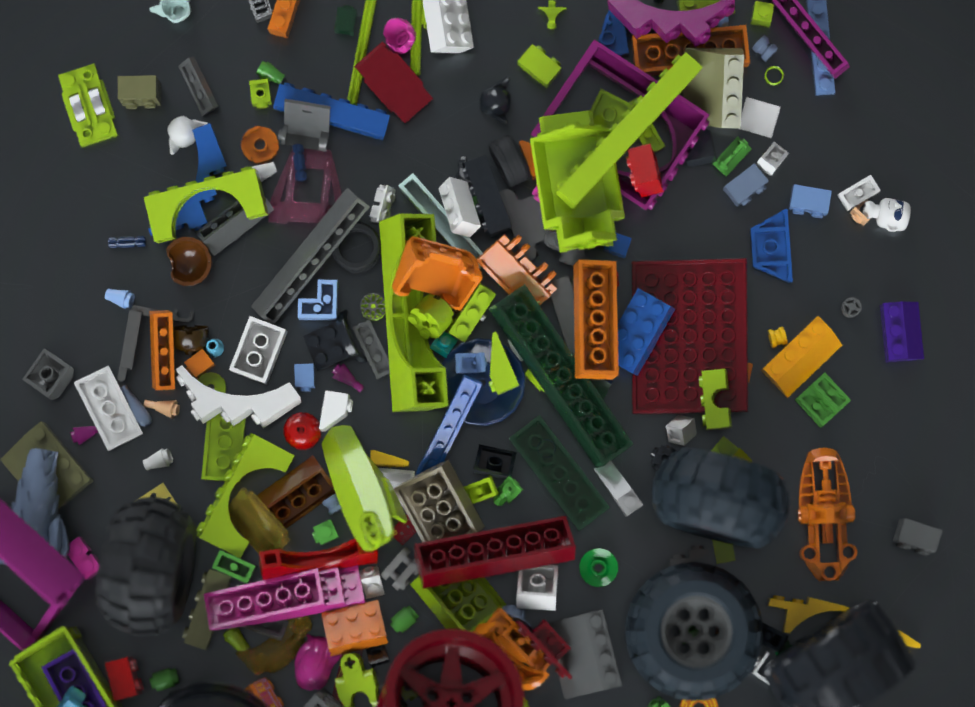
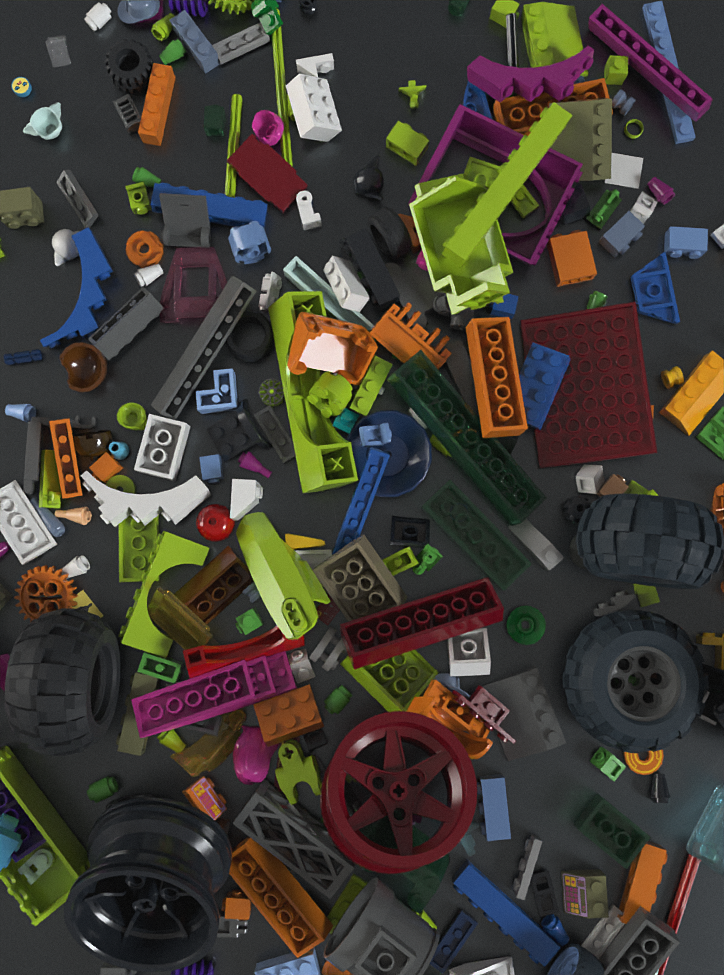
camera: 10 degrees left, 0 degrees up
red brick [105,656,144,701] -> none
lime arch [144,166,269,243] -> none
dark blue axle [292,144,307,181] -> none
lime slope [488,332,519,395] -> none
red brick [626,144,664,198] -> none
lime arch [699,369,732,430] -> none
none -> orange gear [14,565,78,622]
none -> lime hinge [39,450,61,509]
none -> lime piece [117,403,148,430]
none -> medium blue brick [228,221,271,264]
none -> white leg [296,191,322,231]
none -> orange brick [547,230,597,287]
none -> bright green cone [587,291,608,309]
none -> medium nougat brick [597,474,629,497]
none -> magenta cone [647,177,675,205]

